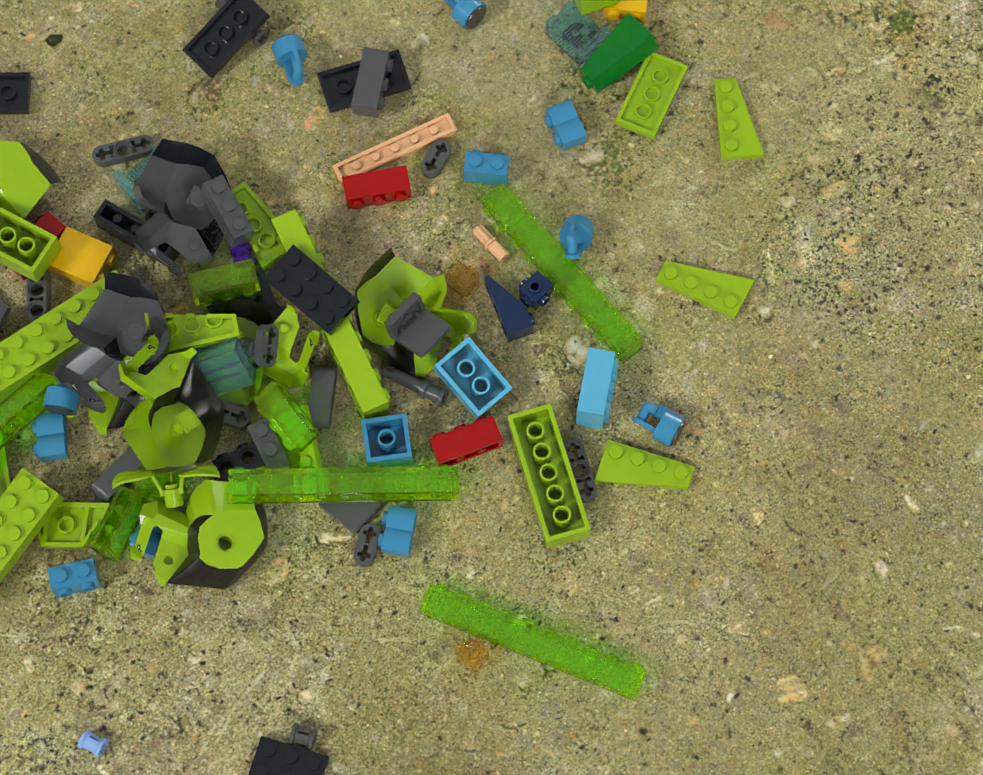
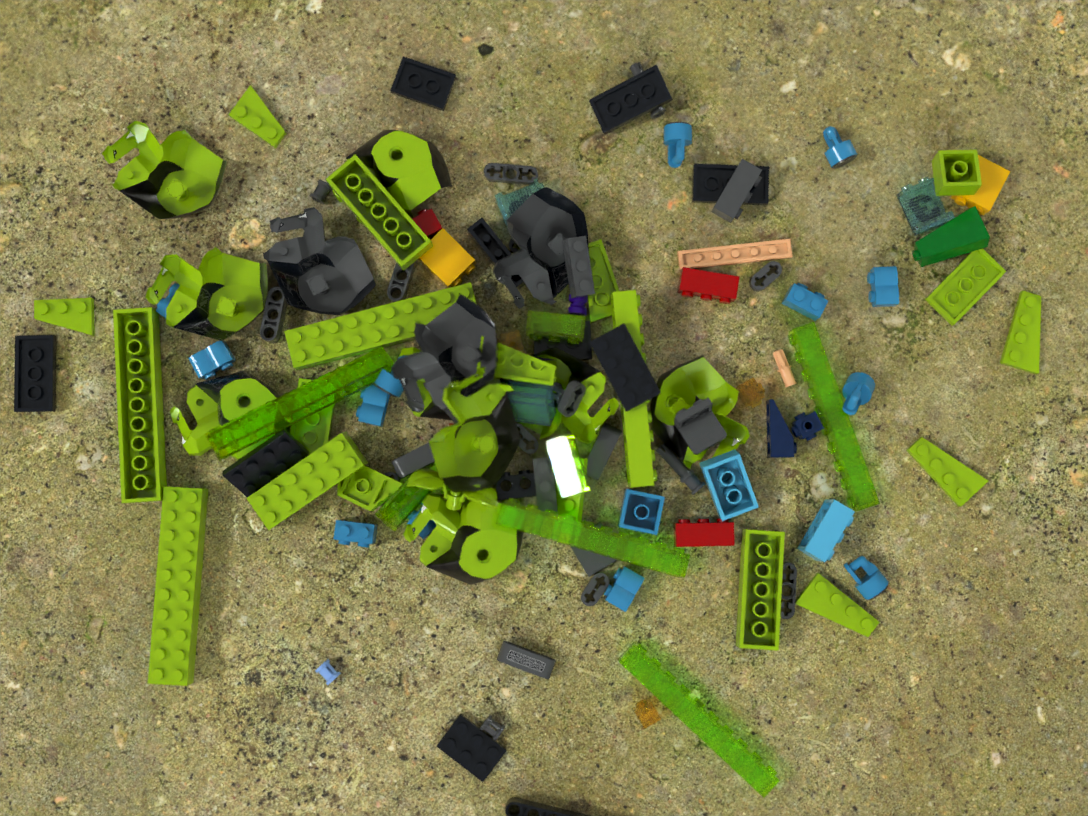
camera: 15 degrees right, 15 degrees up
none -> dark grey beam [497,641,556,679]

